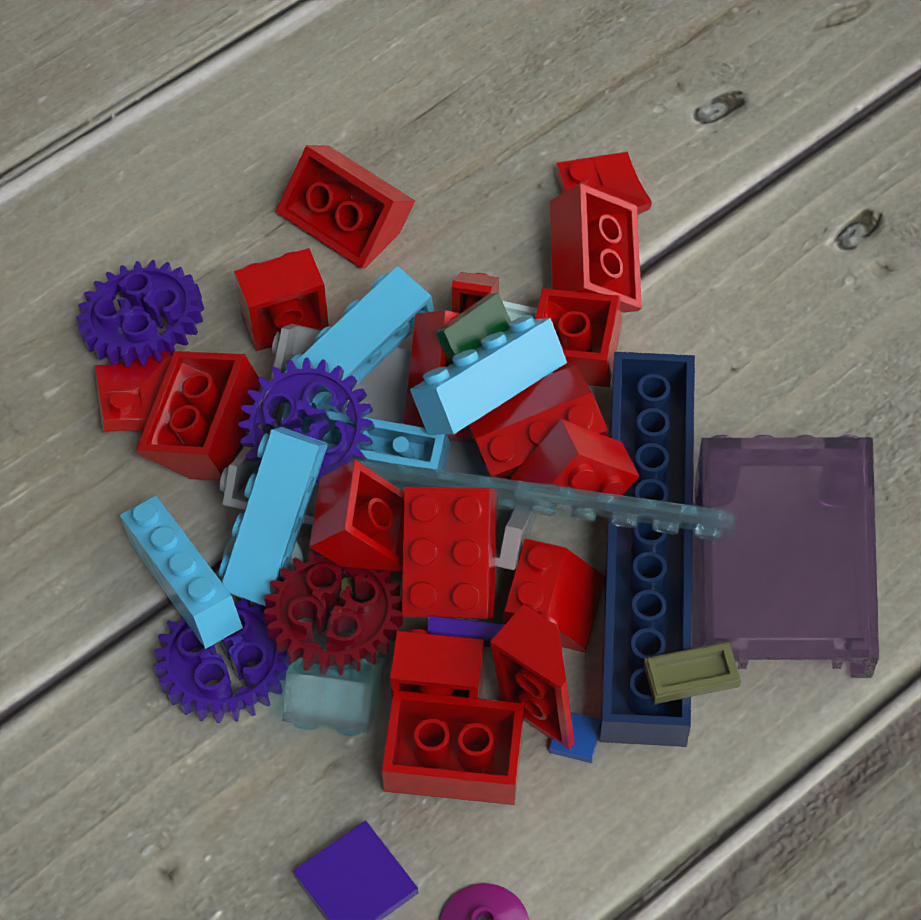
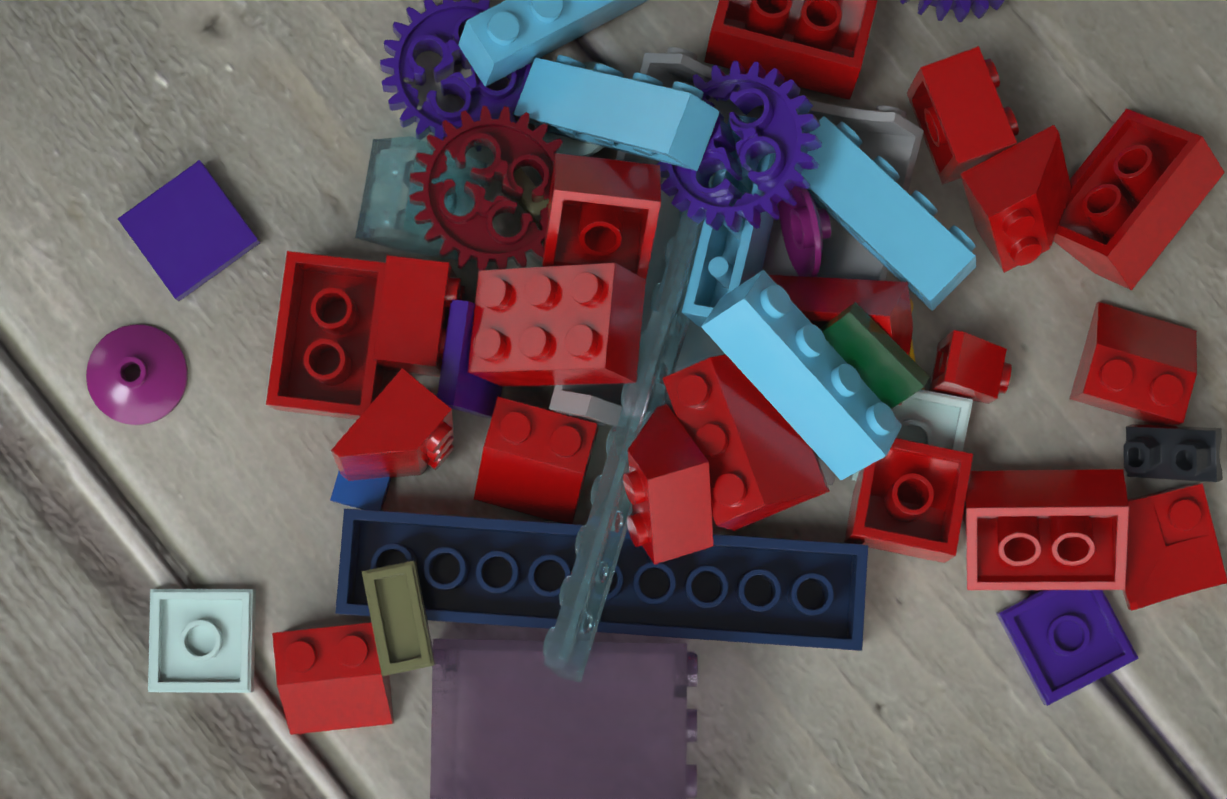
camera: 95 degrees right, 25 degrees up
none -> light aqua tile [148,589,256,693]
none -> red slope [272,622,394,735]
none -> magenta dish [779,186,831,277]
none -> red slope [960,125,1071,273]
none -> dark purple tile [996,590,1139,706]
none -> red slope [1069,302,1197,426]
none -> black hips [1123,424,1223,482]

